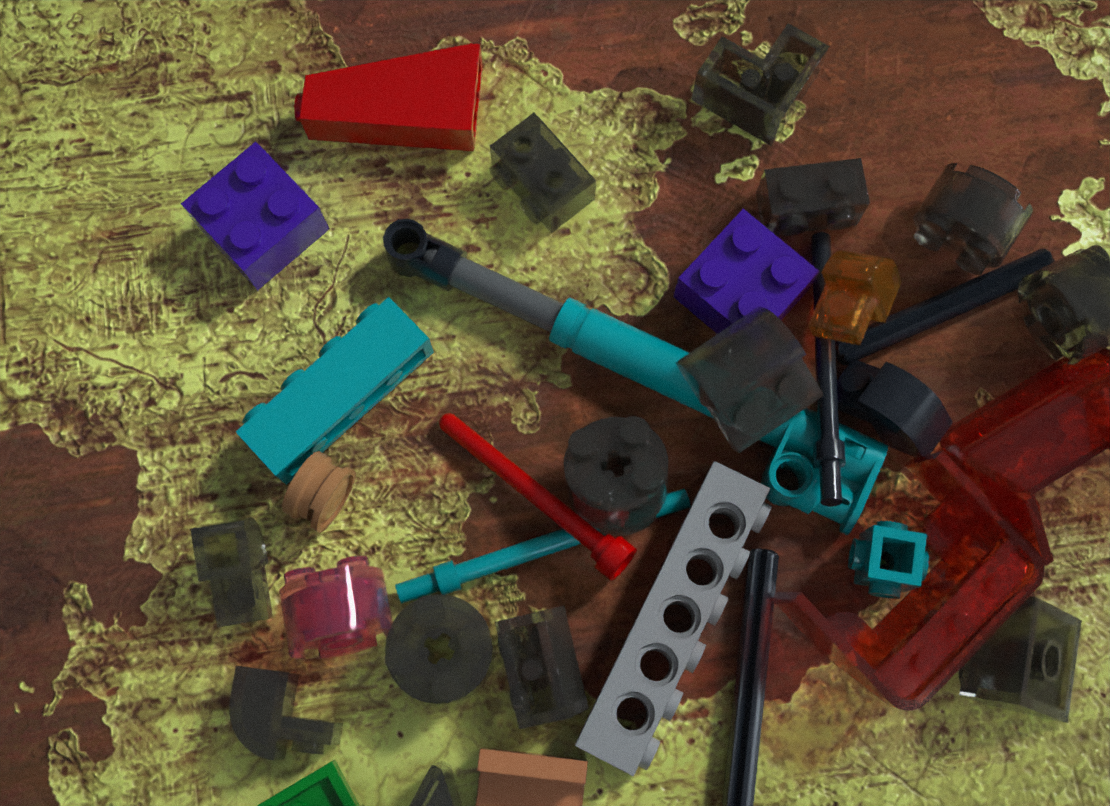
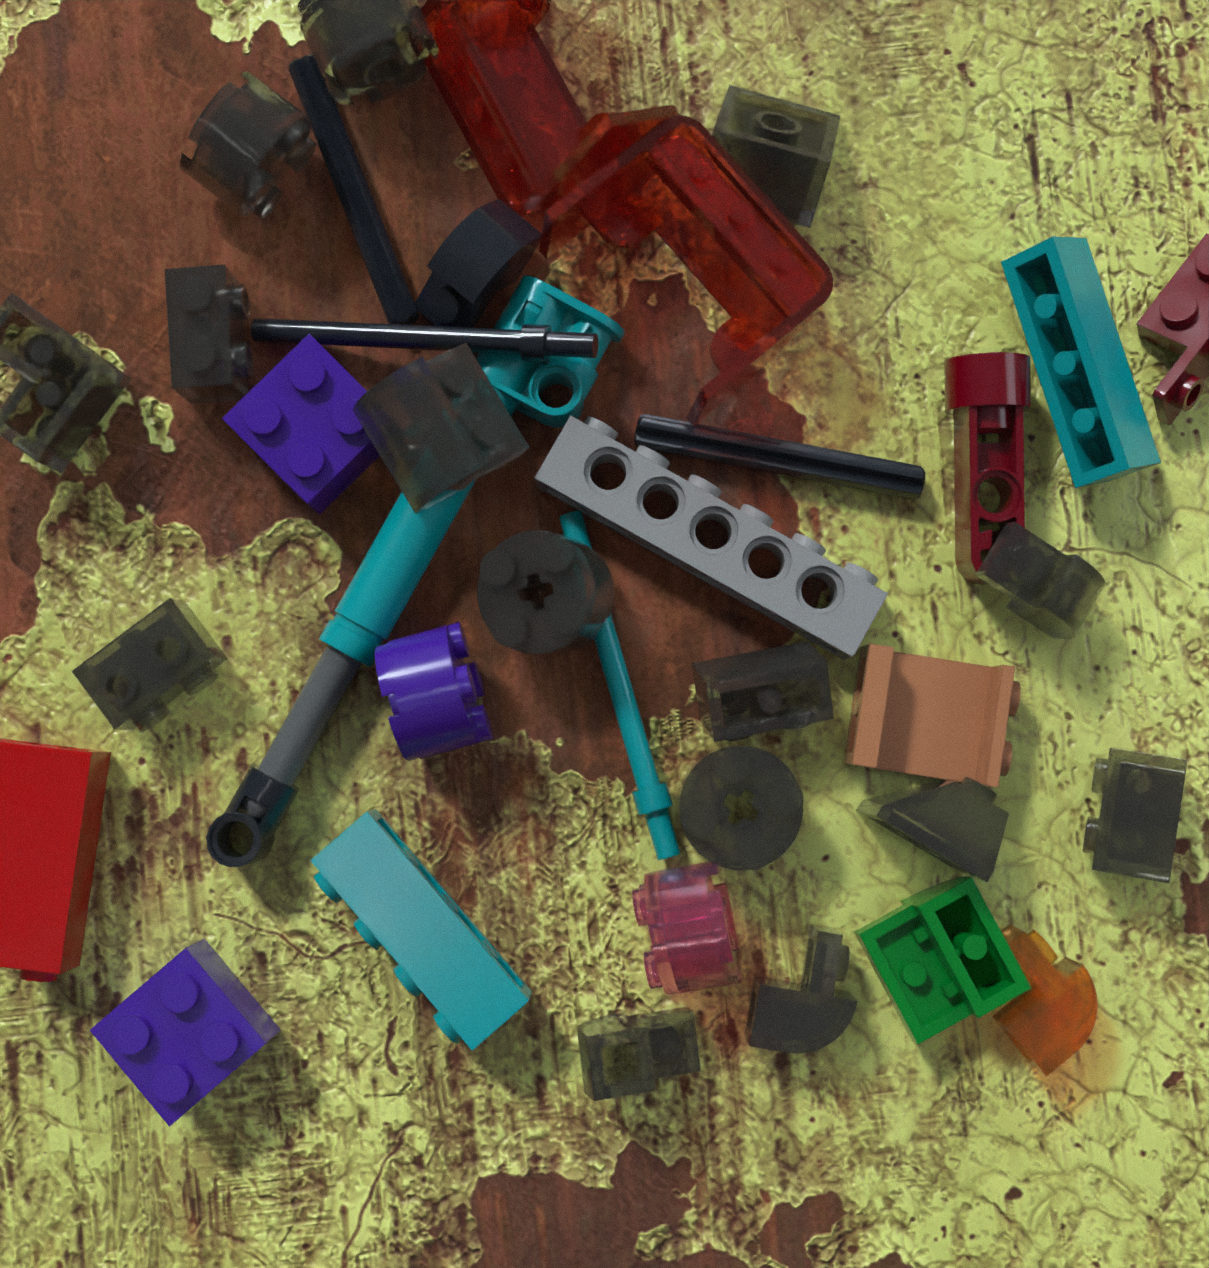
camera: 90 degrees left, 10 degrees up
medium nougat wheel [282,451,356,533] -> none
red piece [439,413,637,581] -> none
clear orange brick [808,250,902,345] -> none
teal brick [848,521,929,599] -> none
none -> dark purple brick [375,622,493,761]

